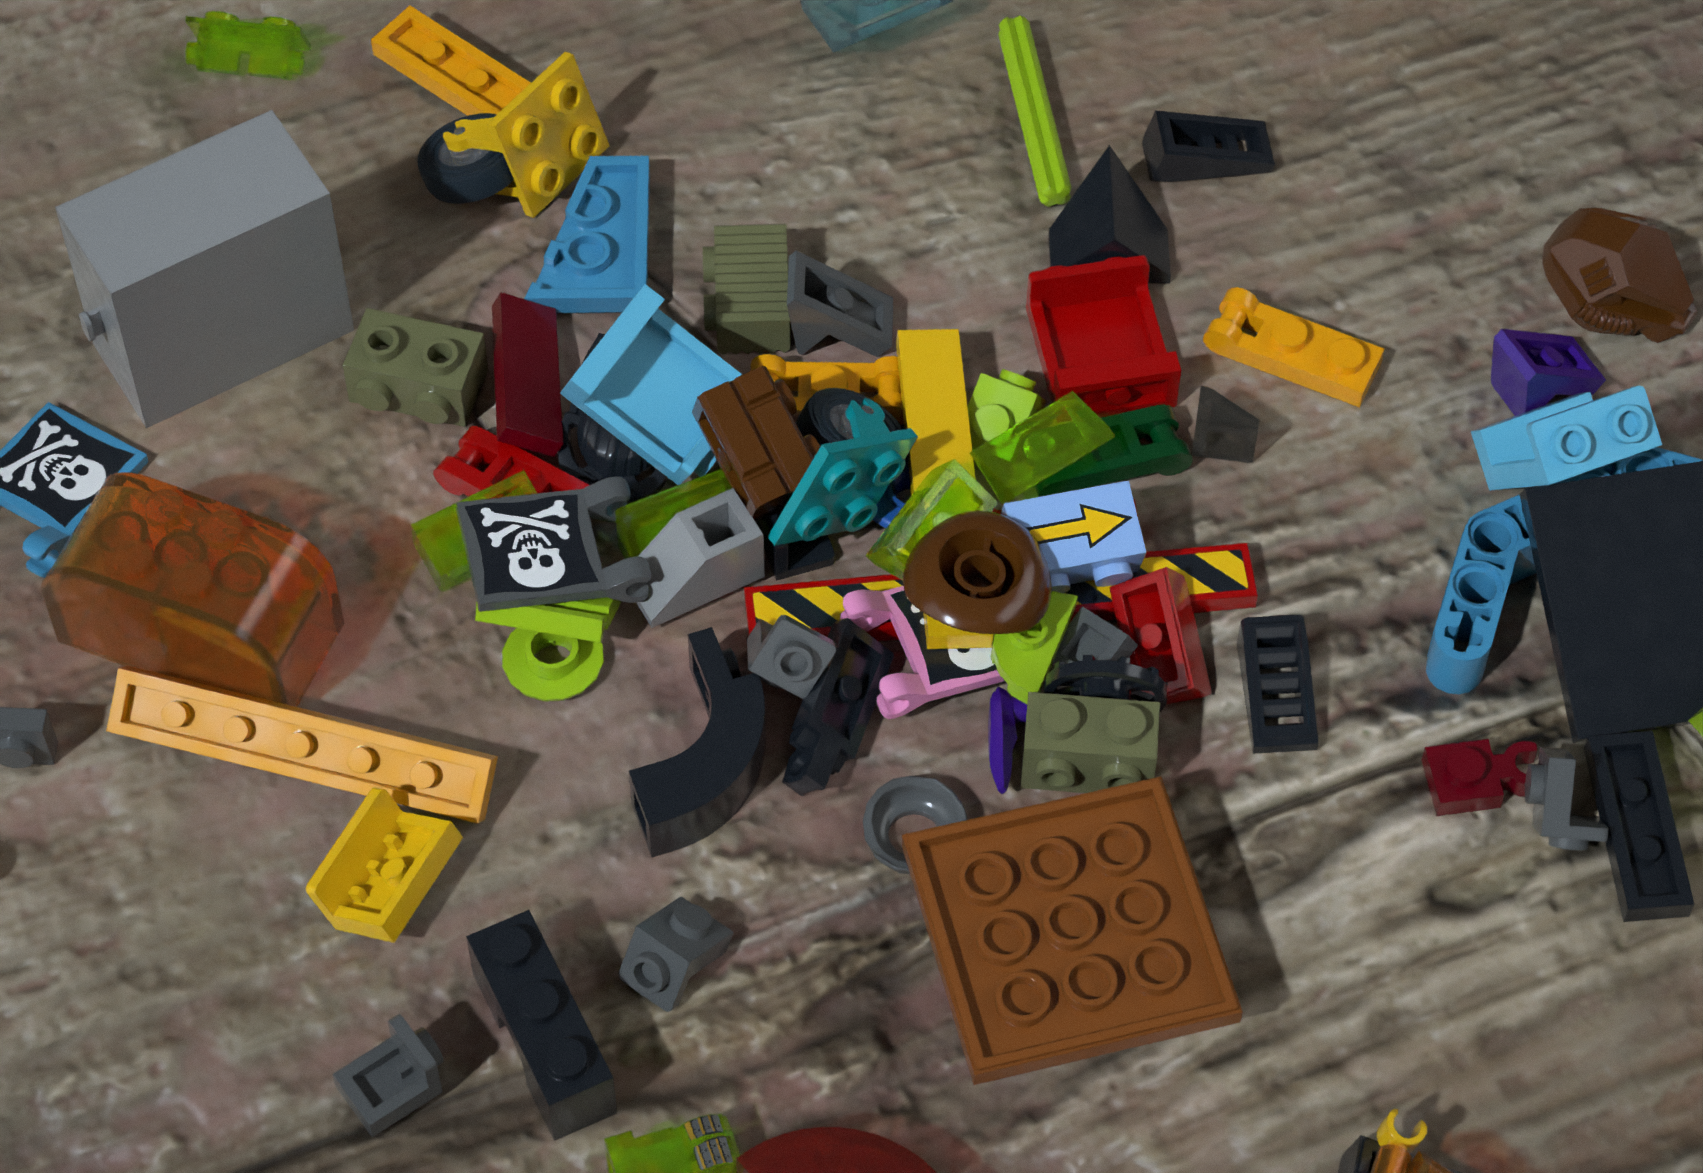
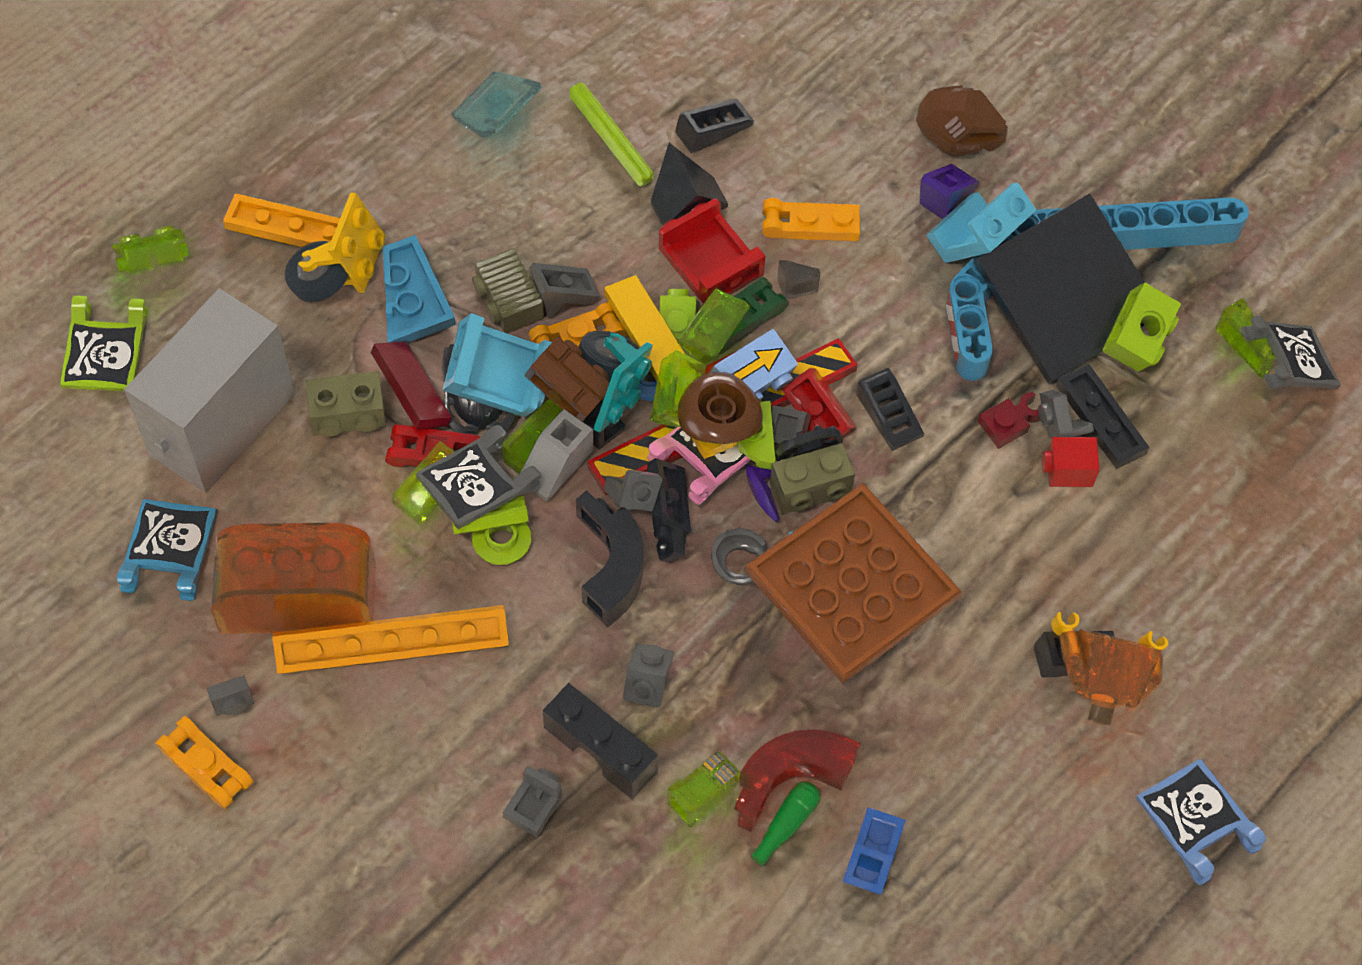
camera: 25 degrees left, 5 degrees up
yellow bracket [306,787,463,943] -> none
none -> flag [60,295,148,391]
none -> red brick [1041,437,1099,487]

